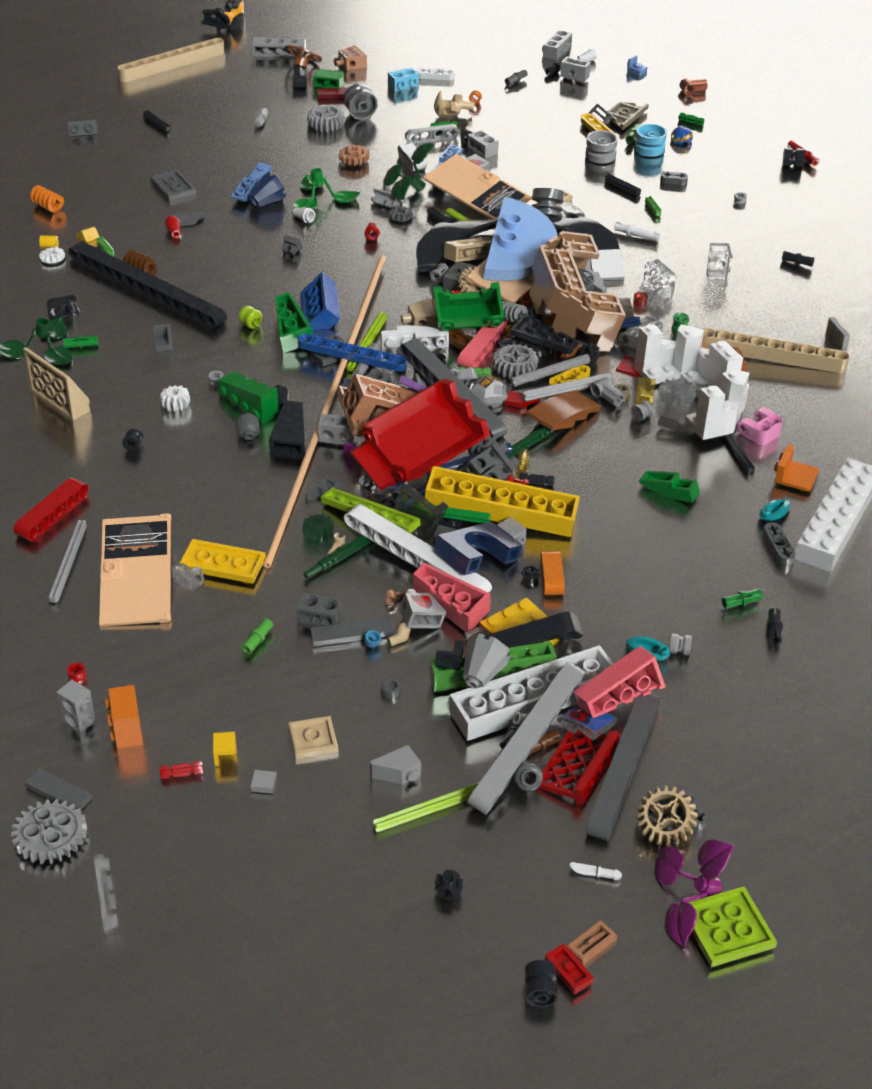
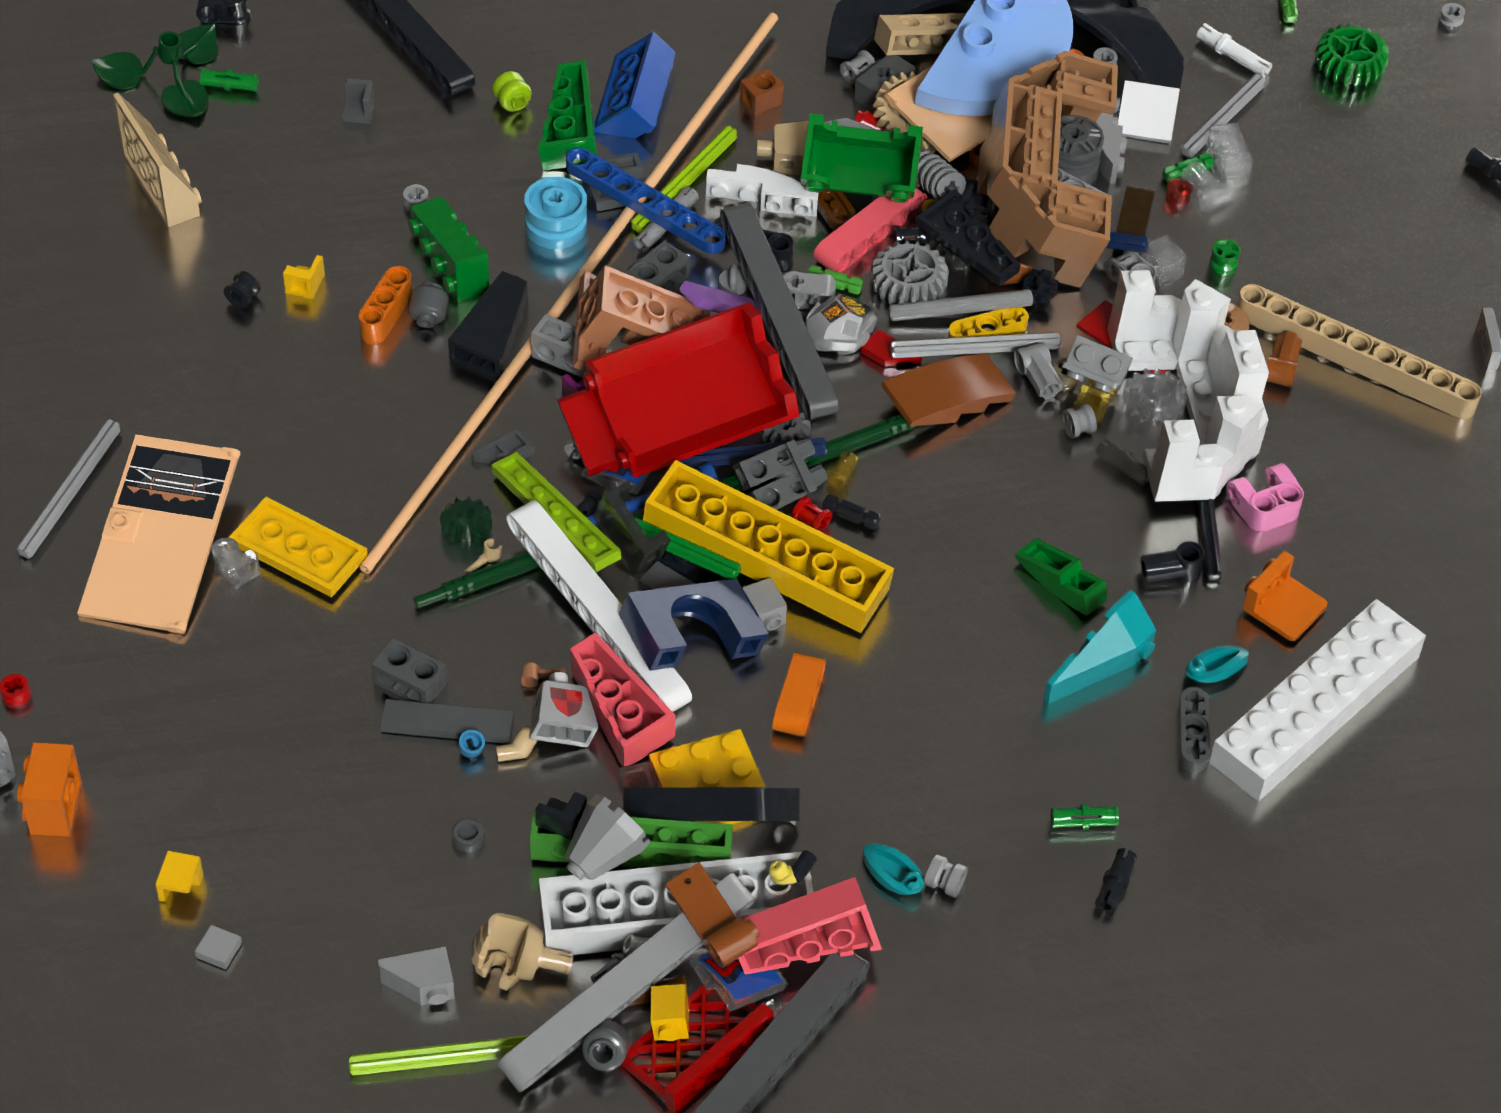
camera: 15 degrees right, 10 degrees up
red beam [13,478,89,541] -> none
white gear [160,385,190,412] -> none
red axle [160,761,203,779] -> none
bright green pin [241,618,274,655] -> none
black cone [274,384,289,410] -> none
tan tile [288,716,338,759] -> none
black plate [521,565,540,583] -> none
clear brick [707,243,733,279] -> none
none -> yellow panel [283,255,325,299]
none -> orange beam [358,266,412,345]
none -> tan piece [471,913,573,991]
none -> medium azure wheel [524,177,587,249]
none -> yellow brick [651,984,689,1041]
none -> dark orange door [665,862,760,968]
none -> dark orange brick [740,69,784,117]
none -> arm [769,850,817,885]
none -> teal wedge [1044,590,1156,704]
none -> light grey bracket [1062,335,1133,393]
none -> black piece [1140,541,1204,583]
none -> green axle [1162,152,1214,183]
none -> light grey axle [1180,74,1266,158]
none -> green gear [1315,23,1389,87]

